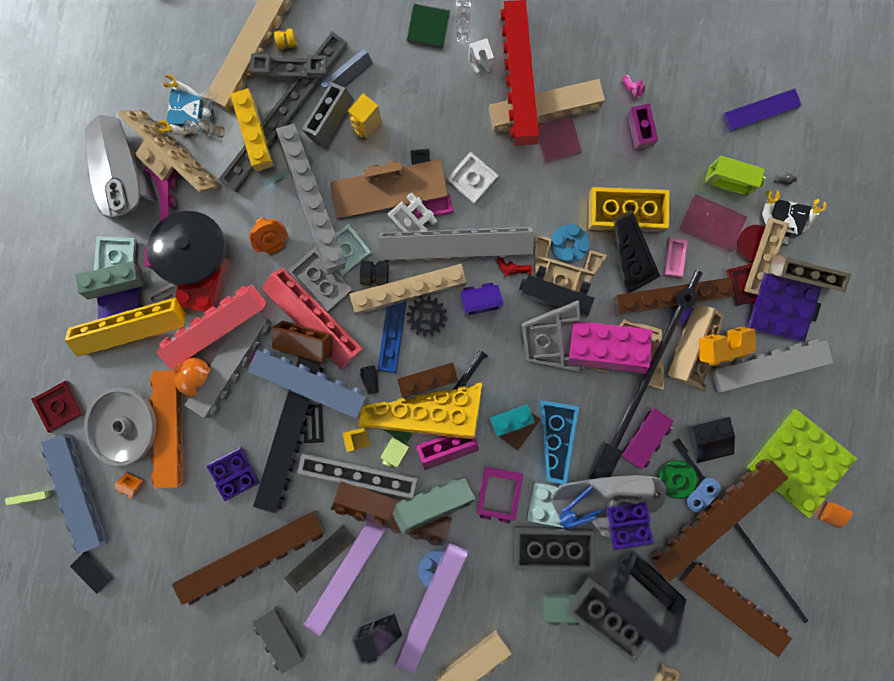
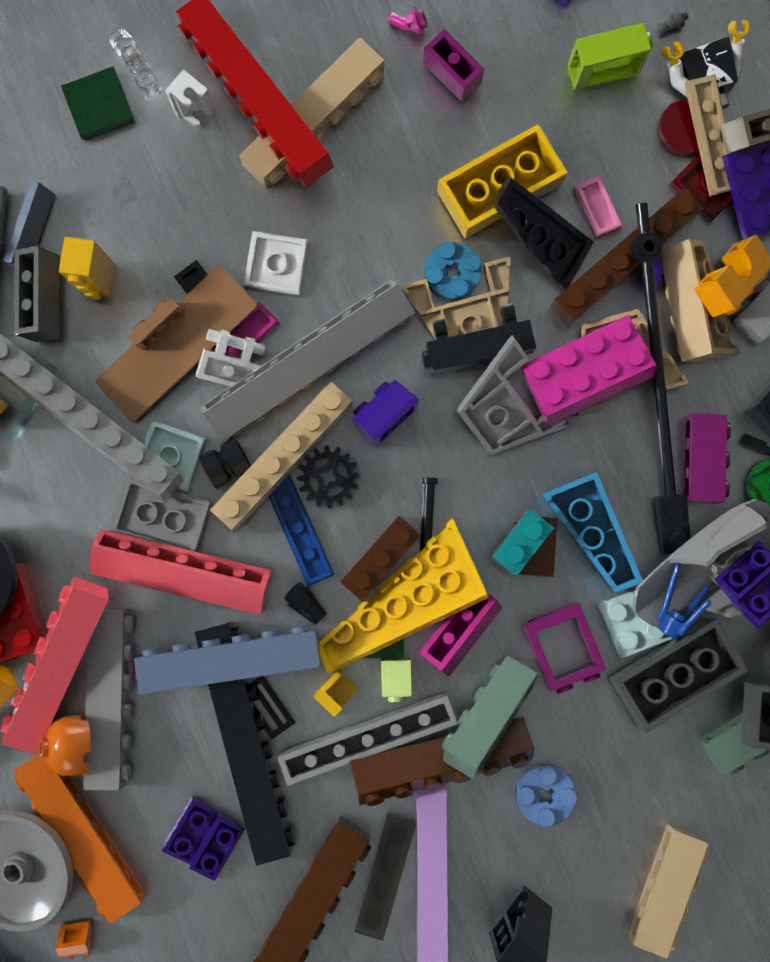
camera: 30 degrees left, 0 degrees up
orange tile [249,217,288,254] -> none
reddish brown brick [271,320,332,363] -> none
lavender beam [394,543,467,673] -> none
red piece [495,257,532,277] -> none
clear pink tile [538,116,582,162] -> none
clear pink tile [679,194,747,252] -> none

